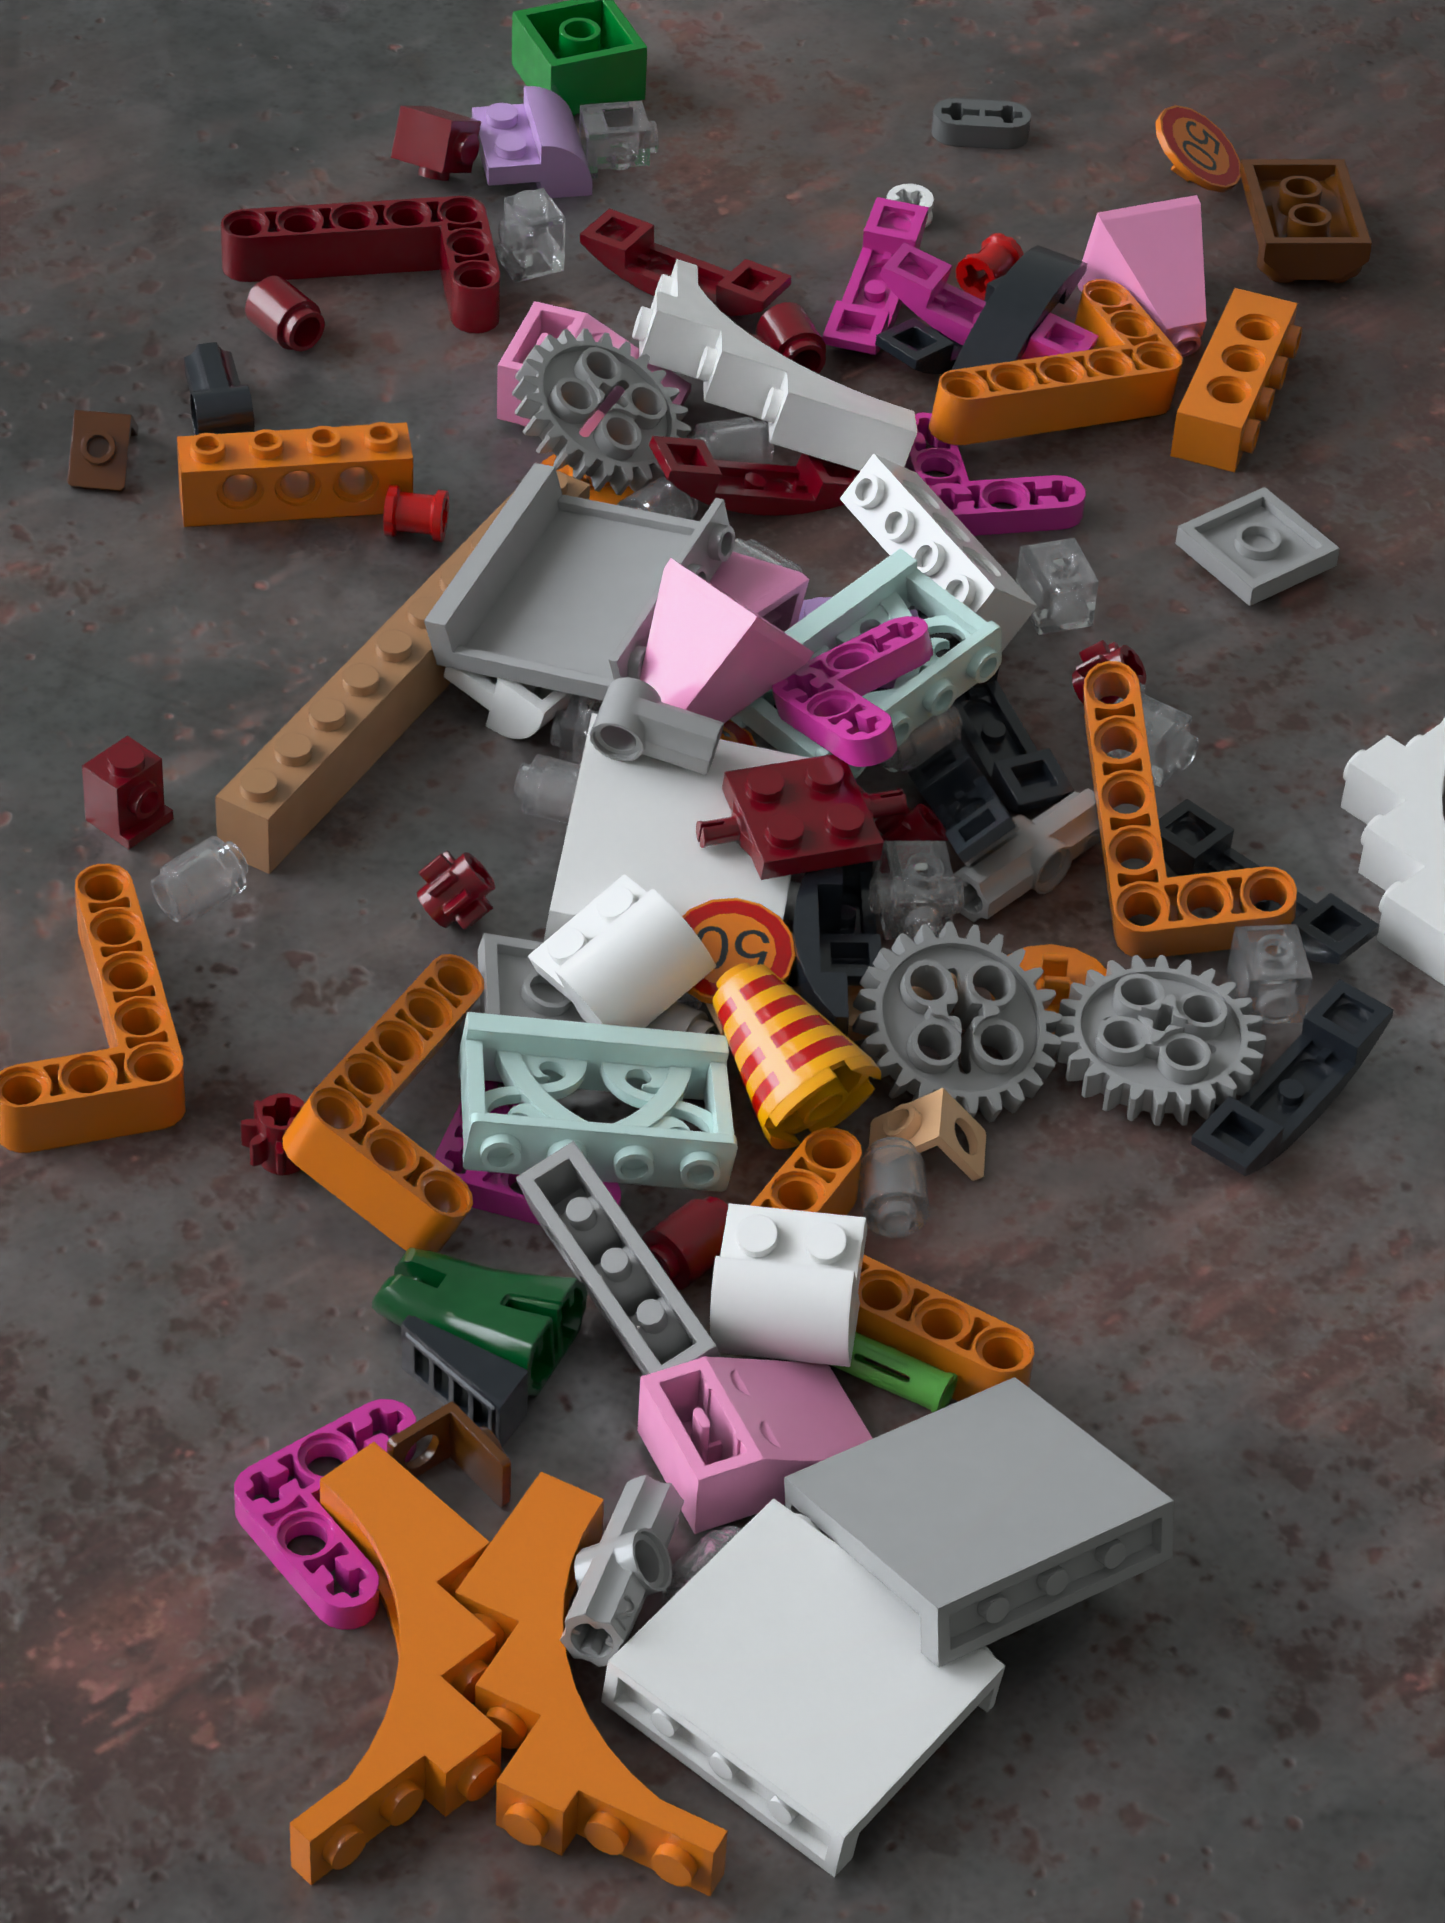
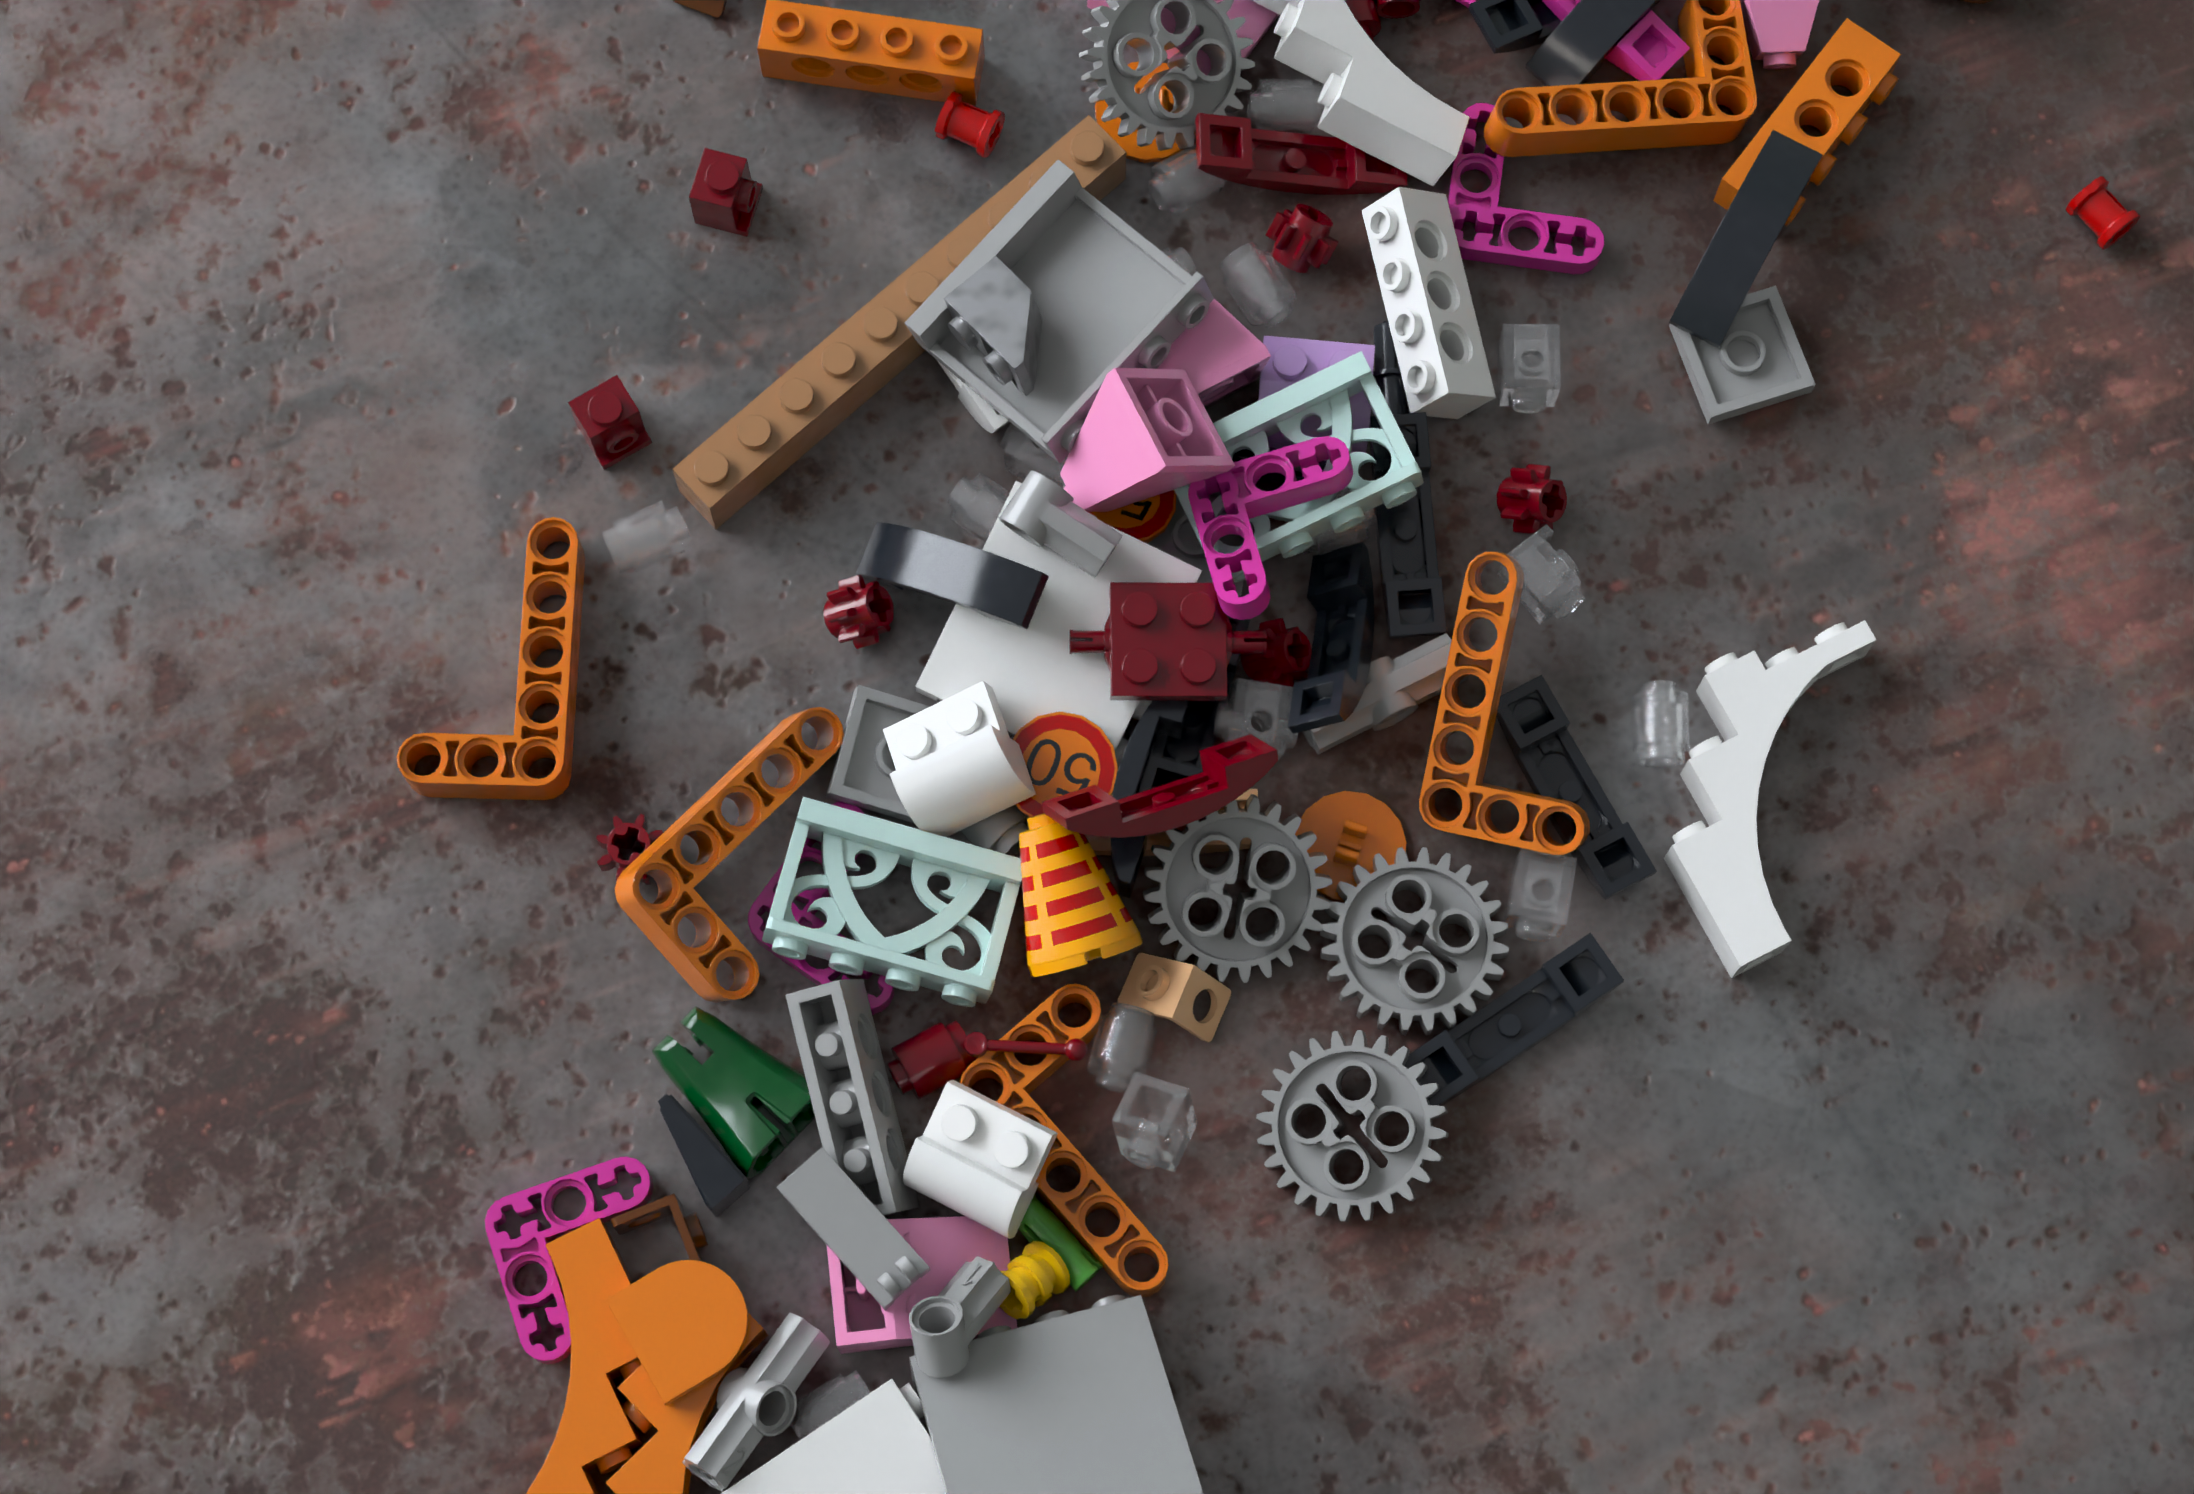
camera: 20 degrees right, 30 degrees up
none -> orange tile [605,1260,749,1406]
none -> dark red brick [689,148,763,237]
none -> light grey hinge [777,1147,930,1311]
none -> black slope [856,522,1049,629]
none -> light grey piece [909,1256,1011,1378]
none -> flat silver slope [944,256,1042,396]
none -> dark red hinge [964,1032,1088,1061]
none -> yellow bush [999,1241,1070,1319]
none -> dark red slope [1042,734,1278,838]
none -> clear brick [1112,1071,1198,1172]
none -> light grey gear [1256,1030,1449,1222]
none -> dark red gear [1265,204,1339,273]
none -> clear brick [1631,681,1690,768]
none -> black slope [1669,130,1823,348]

